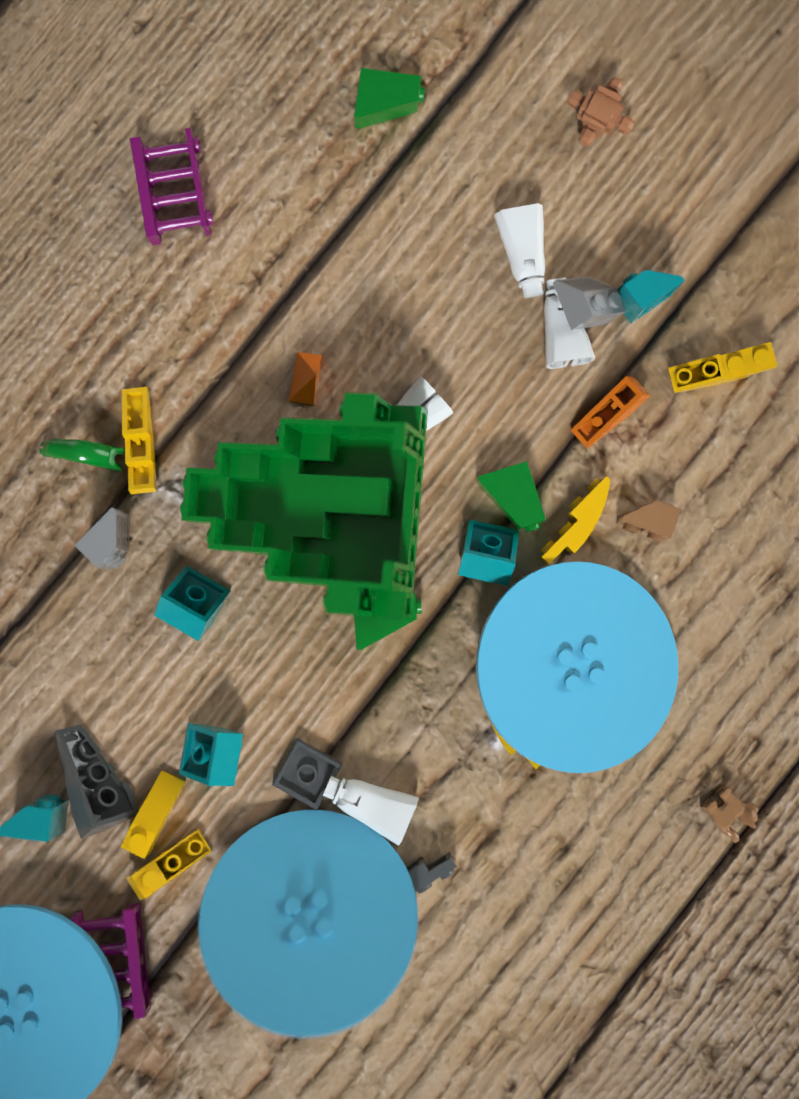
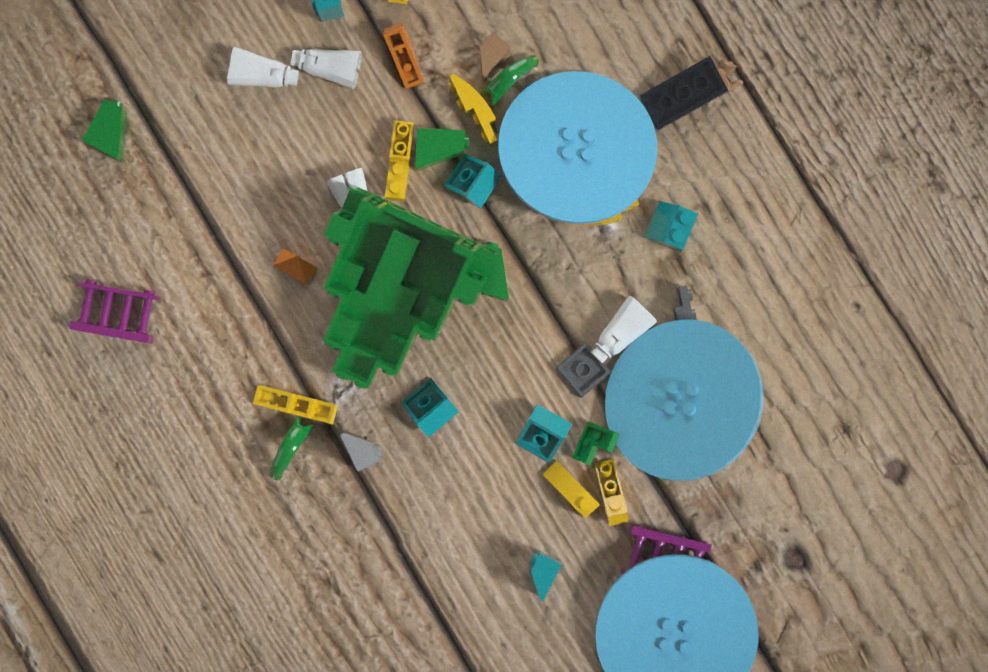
camera: 65 degrees left, 0 degrees up
dark grey wedge [55,725,139,839] -> none
light grey slope [553,277,626,330] -> none
none -> yellow slope [385,120,414,202]
none -> green piece [480,55,539,106]
none -> green plate [572,421,619,466]
none -> black tile [640,56,729,130]
none -> teal slope [644,201,699,253]

